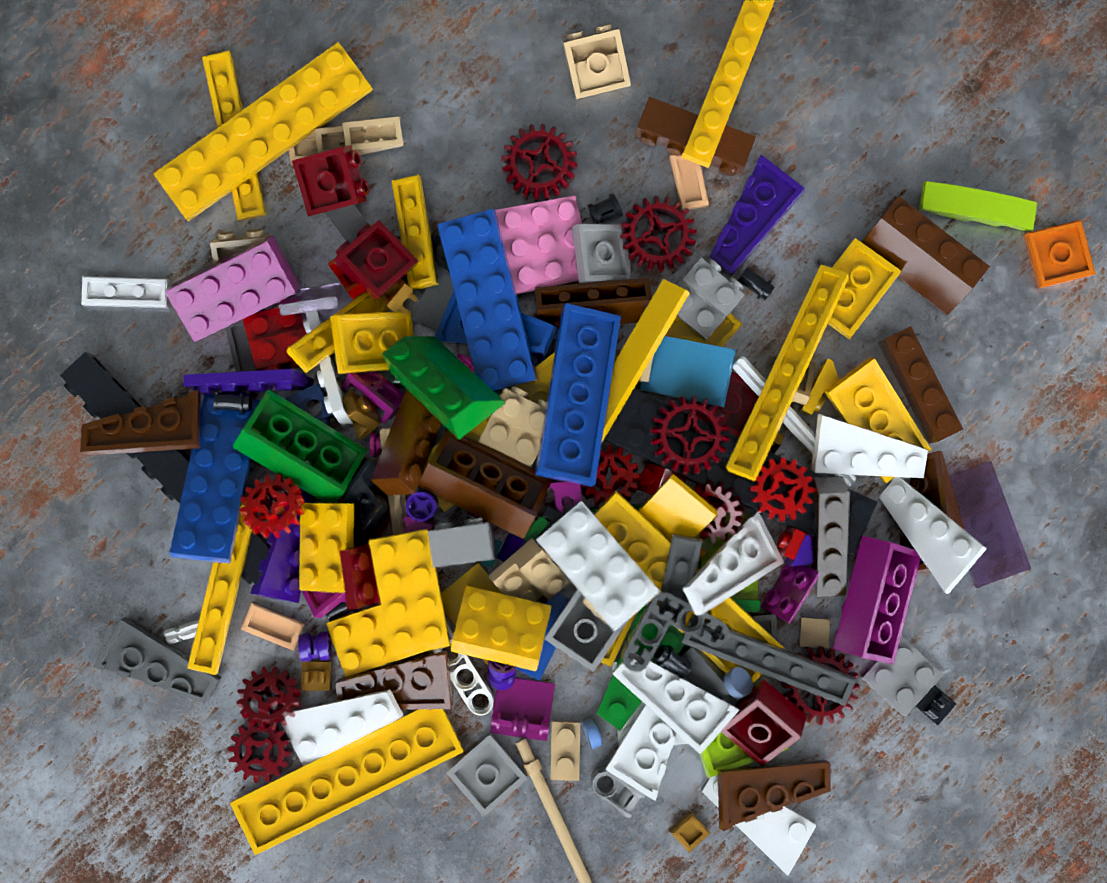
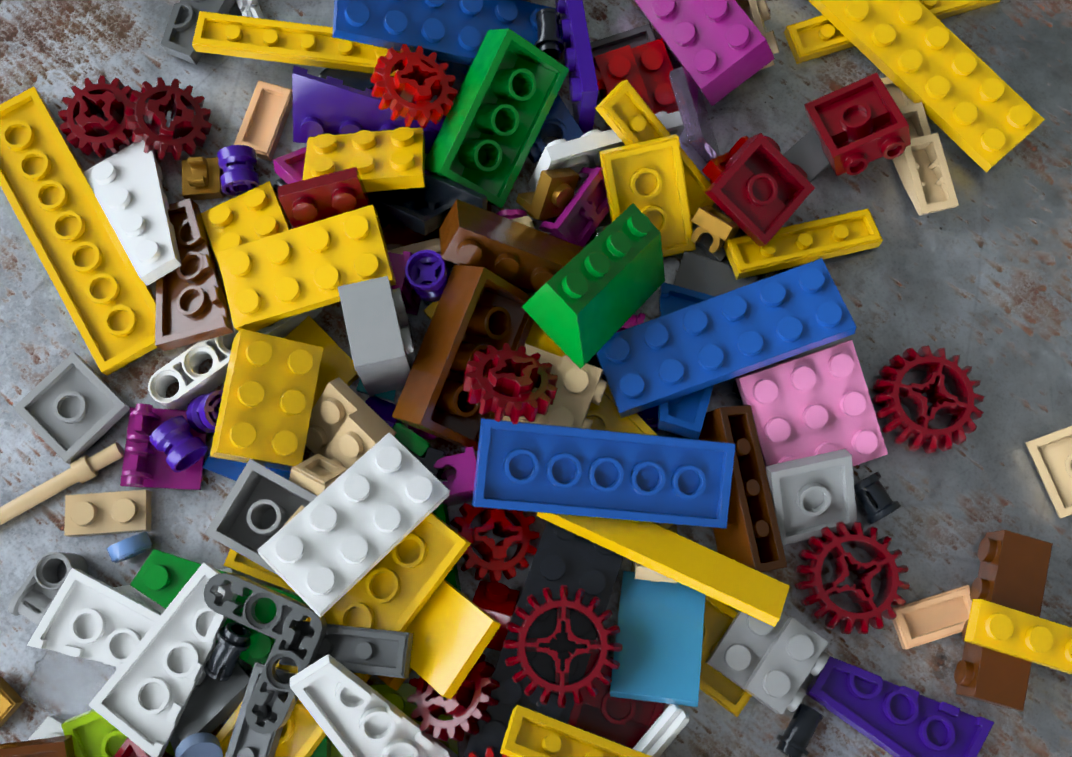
camera: 85 degrees right, 10 degrees down
none -> dark purple wheel [149,415,208,472]
none -> tan tile [289,454,347,496]
none -> dark red gear [463,343,558,424]

